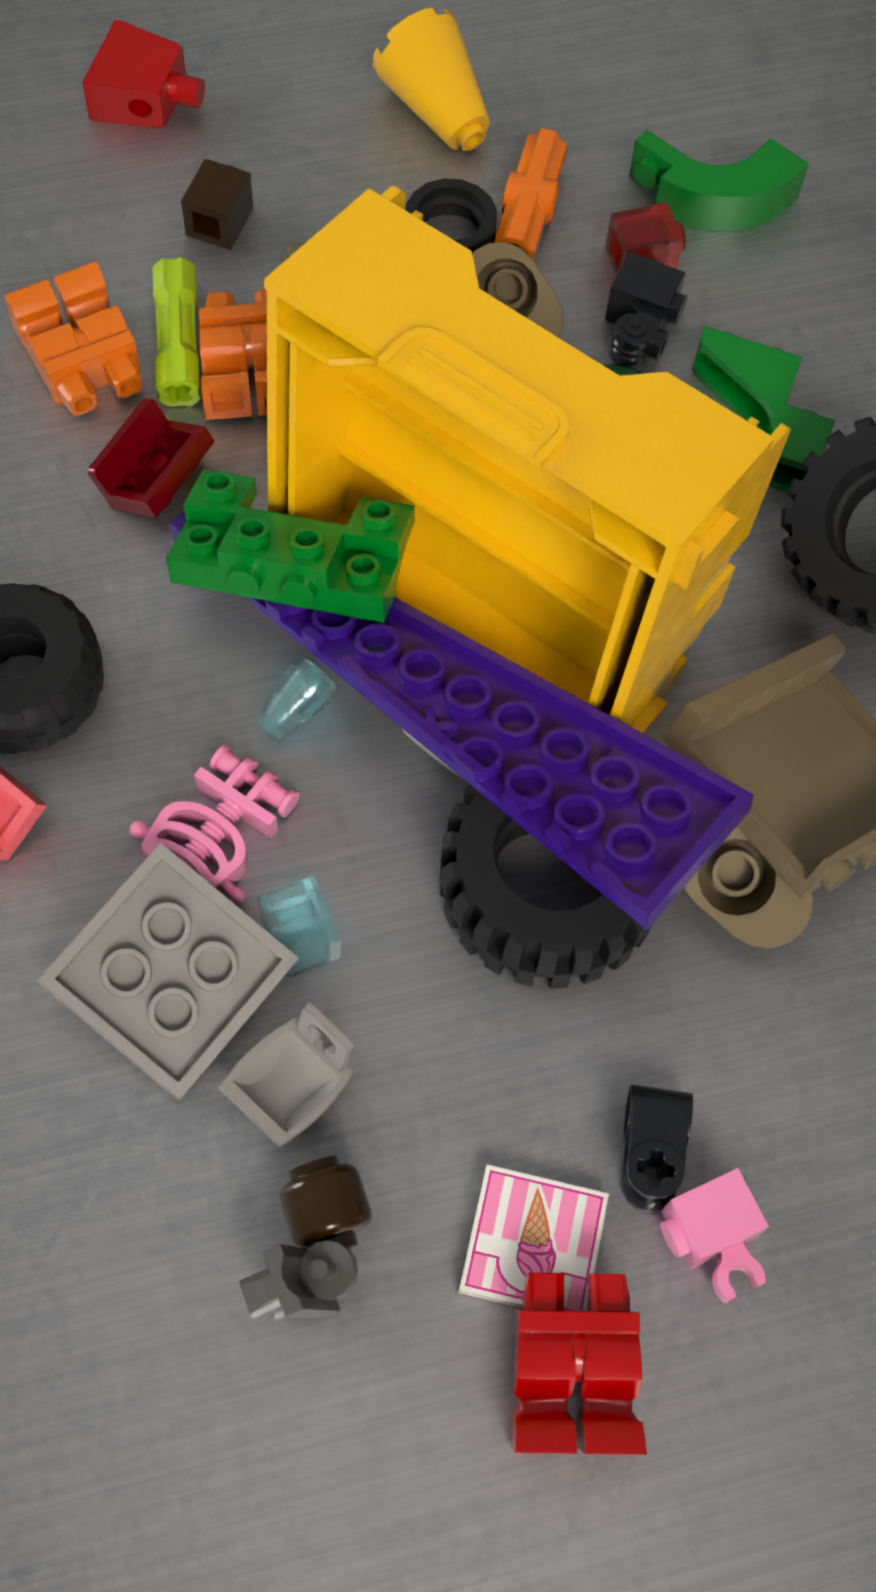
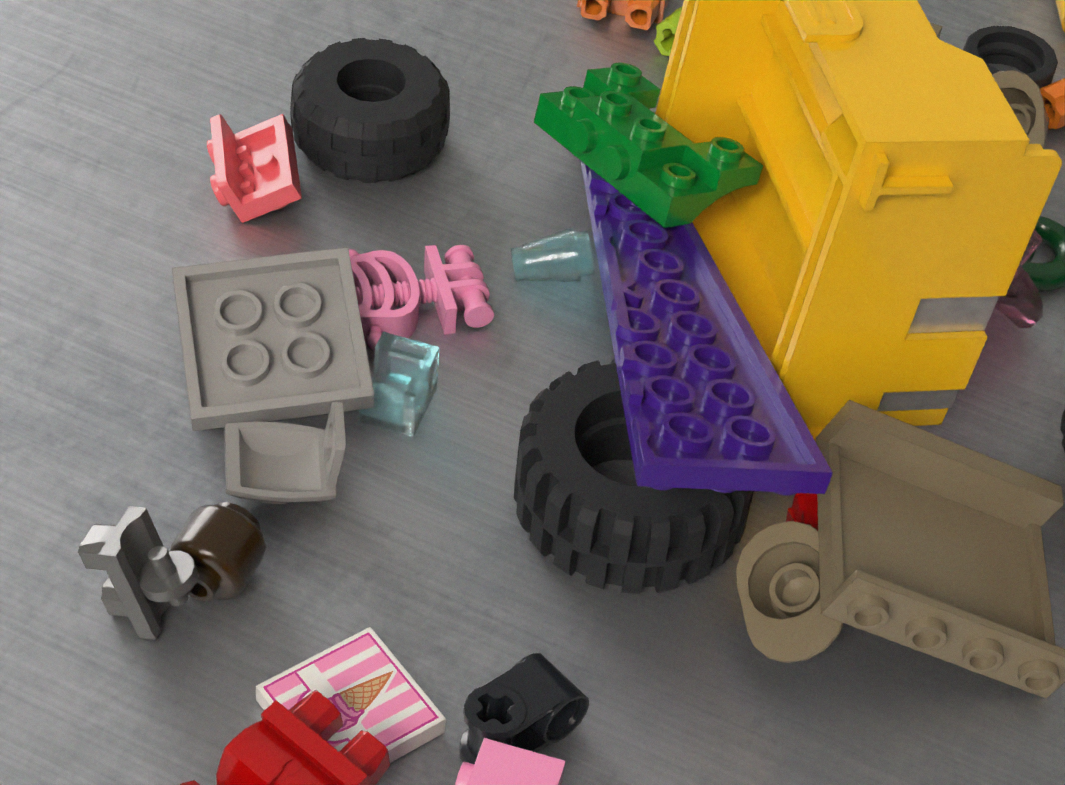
camera: 40 degrees right, 20 degrees down
dark red bracket [87,398,215,518] -> none

